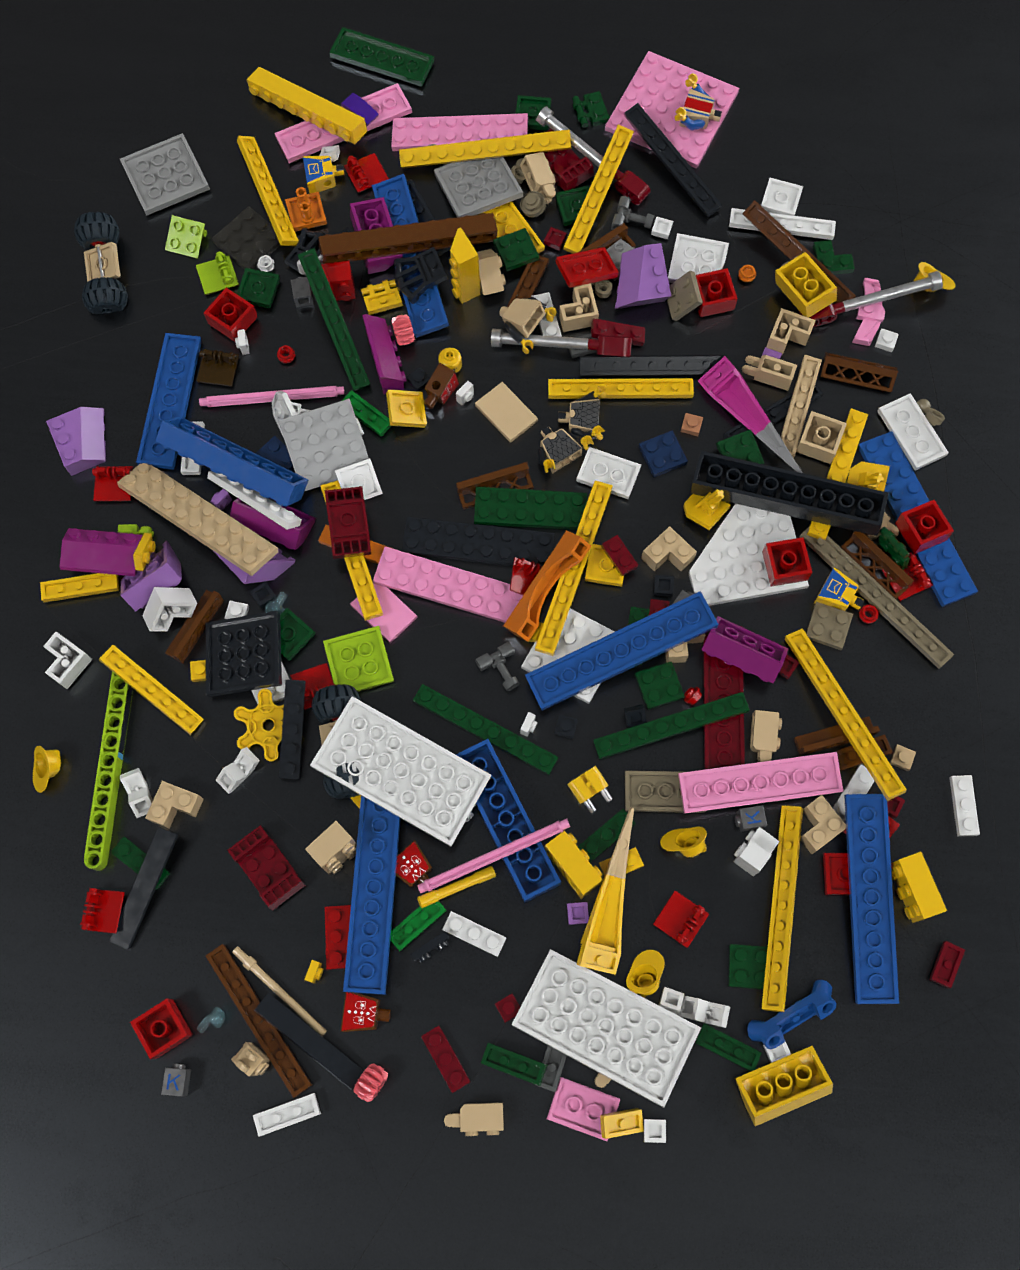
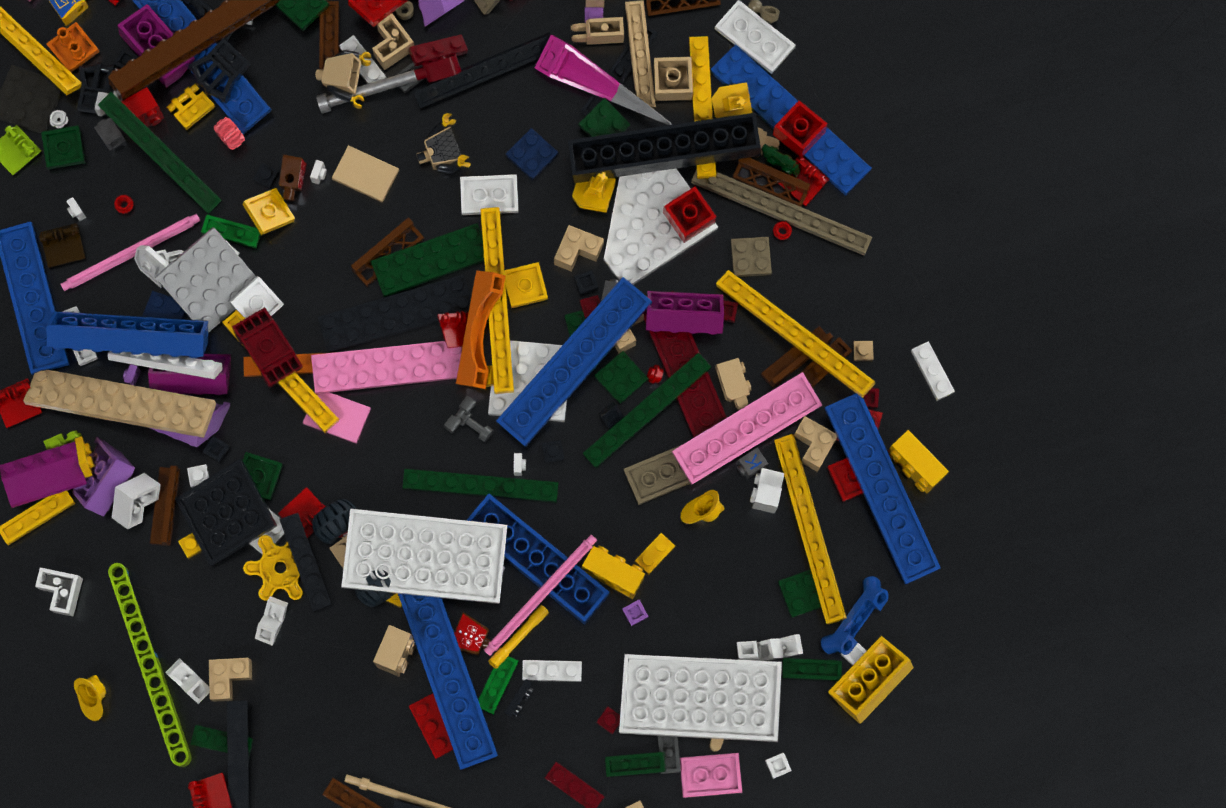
camera: 30 degrees left, 5 degrees up
yellow plate [99,645,204,735] -> none
red brick [204,287,258,342] -> none
dark red plate [227,825,306,911] -> none
clear light blue plate [265,592,287,615] -> none
yellow plate [304,960,324,983] -> none
lime plate [323,626,394,692] -> none
red torso [340,992,391,1032] -> none
magenta slope [362,314,406,395] -> none
yellow head [438,347,462,373] -> none
yellow slope [449,227,480,304] -> none
tan brick [477,249,506,295] -> none
torso [538,426,594,473] -> none
yellow plate [548,378,694,399] -> none
yellow piece [567,765,613,813] -> none
yellow plate [577,807,634,975] -> none
dark green plate [578,809,636,863] -> none
yellow plate [600,1108,644,1139] -> none
dark red plate [601,535,638,576] -> none
yellow piece [626,950,665,998] -> none
red hinge [653,891,709,948] -> none
nougat plate [681,413,703,436] -> none
torso [814,568,864,611] -> none
white plate [832,764,874,824] -> none
dark red plate [929,941,965,989] -> none

